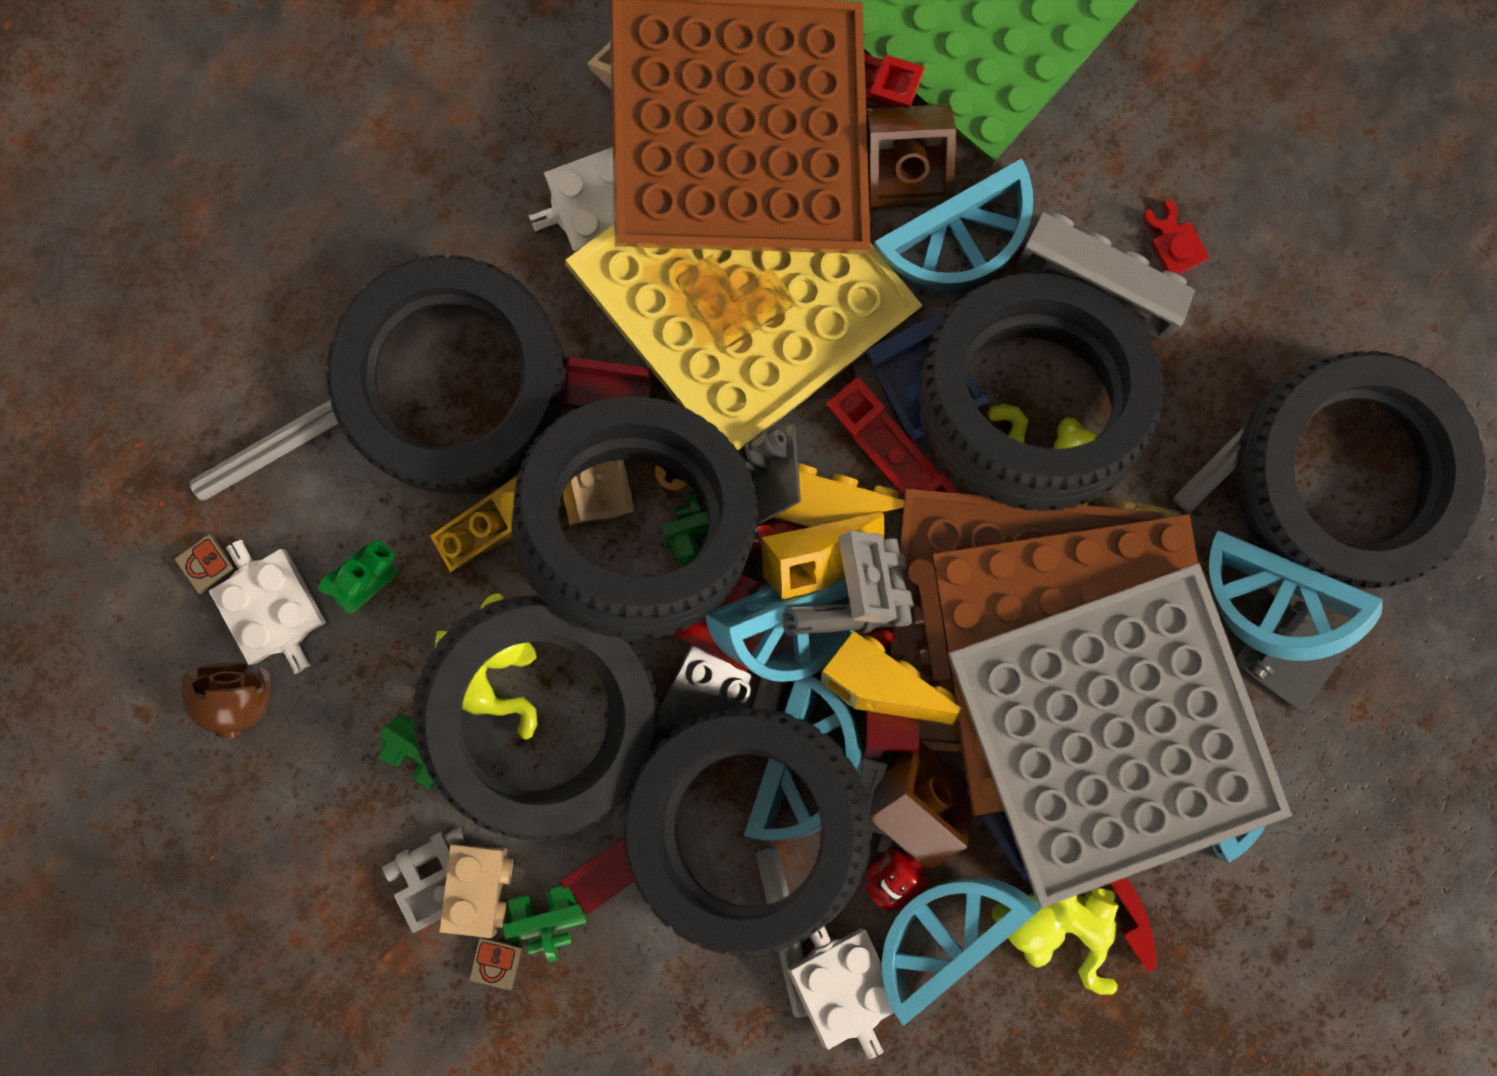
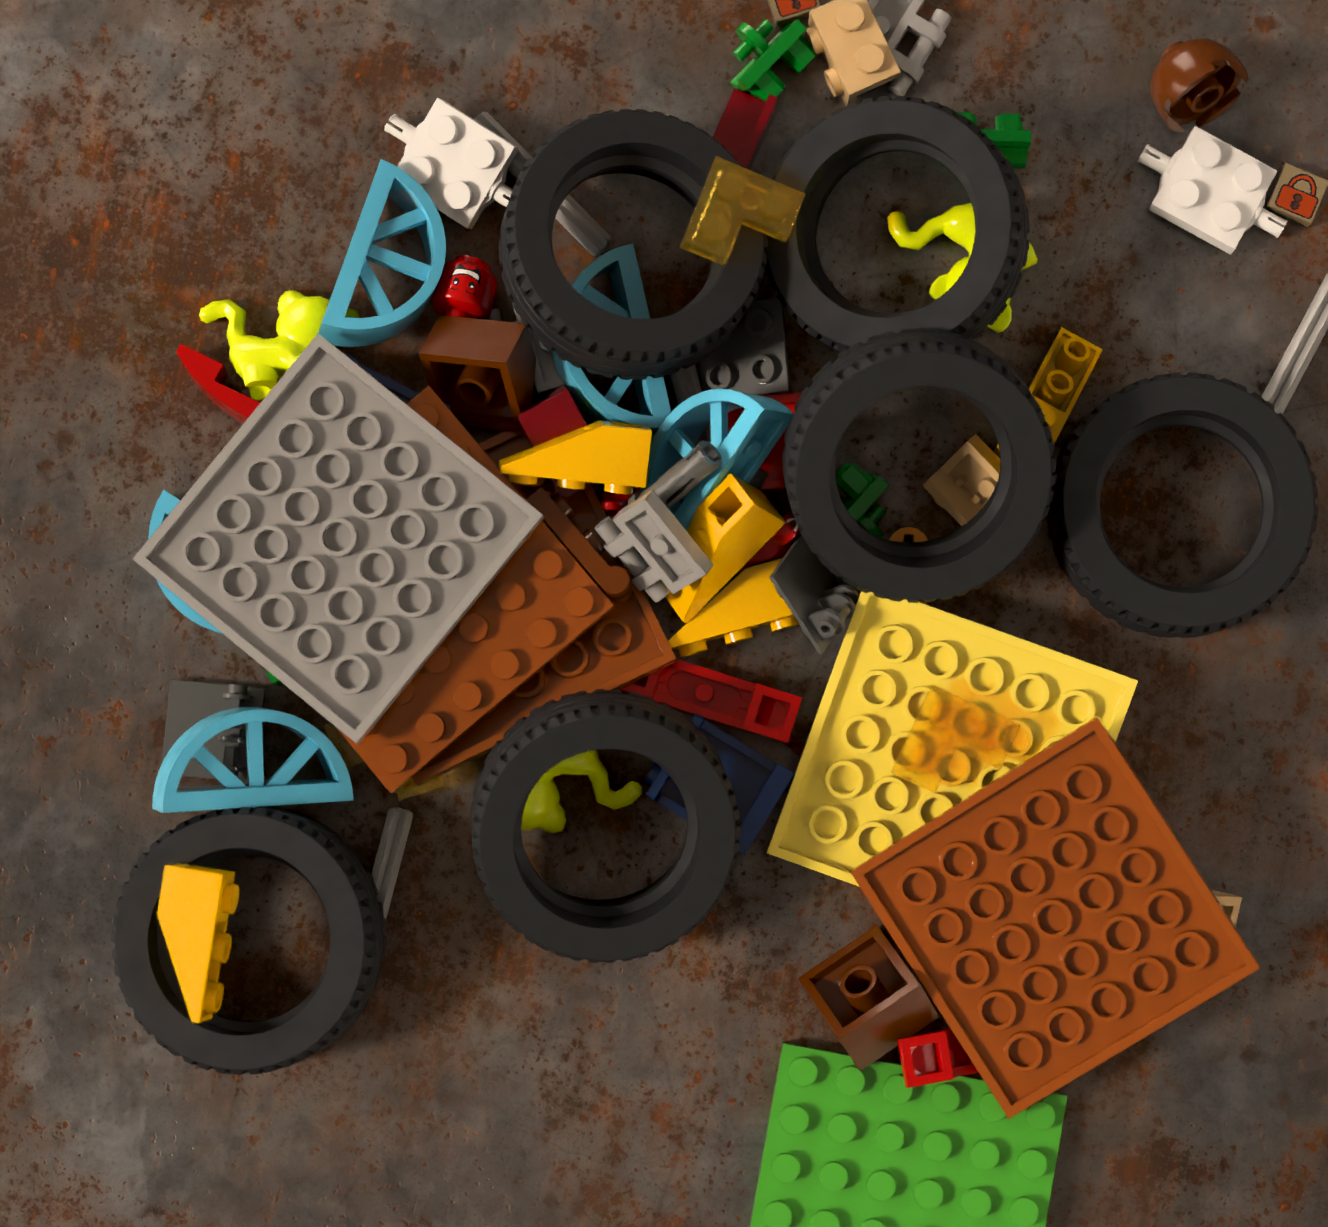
camera: 150 degrees right, 0 degrees up
green hips [317,539,399,616] -> none
white plate [529,147,614,253] -> none
dark red panel [563,357,654,408] -> none
medium azure window [874,158,1033,292] -> none
light grey slope [1015,212,1195,342] -> none
red plate [1143,199,1210,275] -> none
none -> yellow slope [157,863,239,1023]
none -> clear yellow plate [680,156,805,266]

